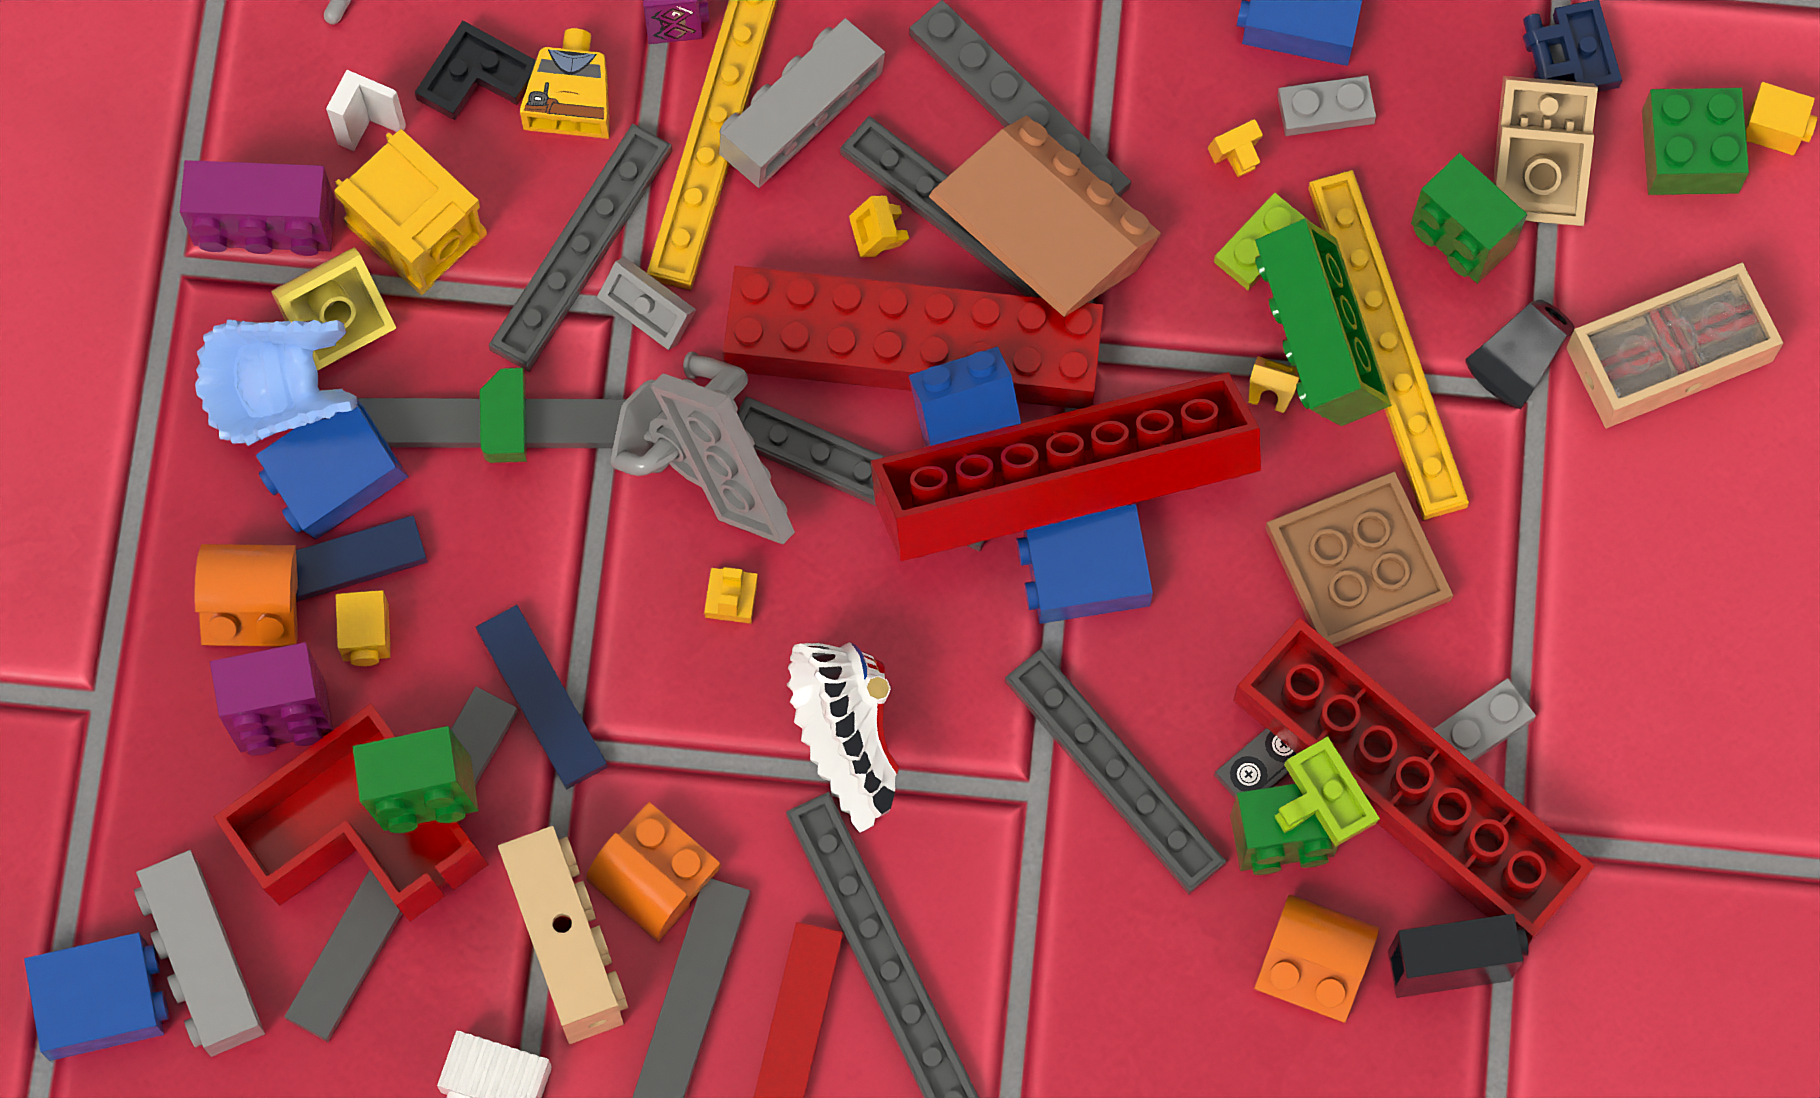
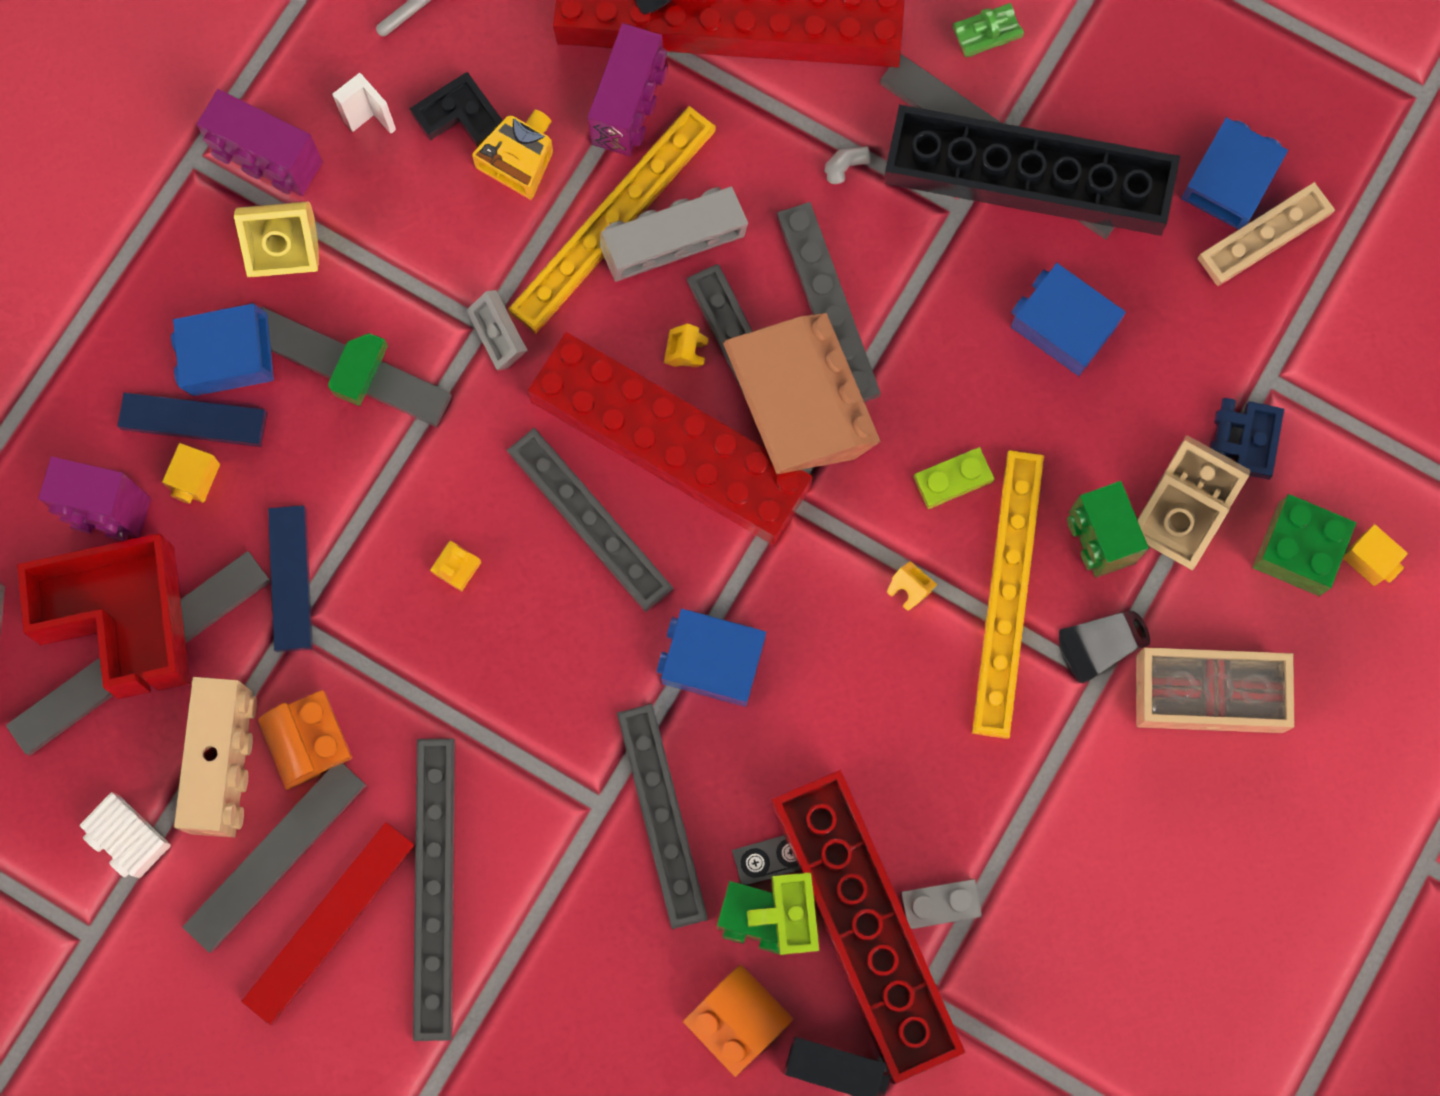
camera: 25 degrees right, 5 degrees up
light blue piece [195,319,357,446] -> none
orange brick [195,544,298,646] -> none
yellow container [334,129,487,296] -> none
green brick [353,726,479,833] -> none
dark grey tile [489,123,672,372] -> none
light grey plate [611,351,795,544] -> none
white piece [787,642,899,833] -> none
red brick [871,372,1261,561] -> none
blue brick [909,347,1021,447] -> none
yellow tile [1207,119,1263,177] -> none
green brick [1255,218,1392,426] -> none
medium nougat plate [1265,472,1453,647] -> none
light grey plate [1277,76,1376,136] -> none

